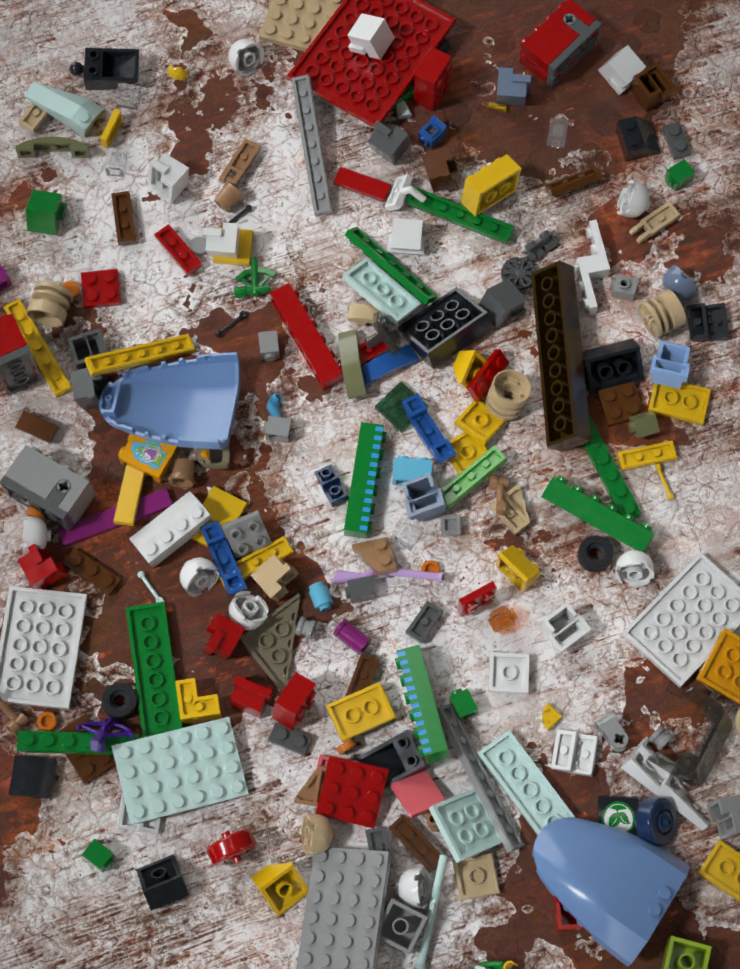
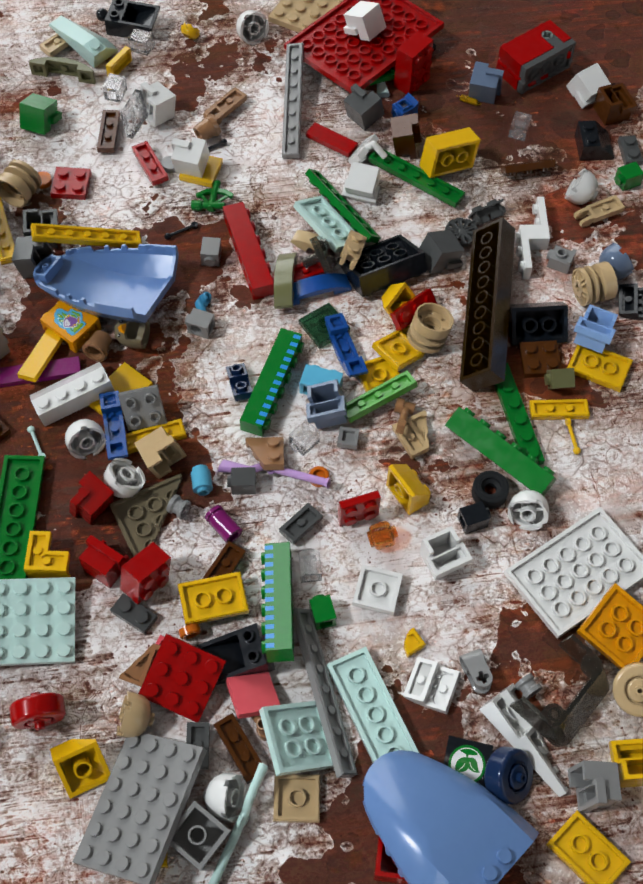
camera: 10 degrees right, 10 degrees down
none -> clear plate [120,89,148,139]
none -> tan hinge [338,230,367,271]
none -> black brick [457,501,491,535]

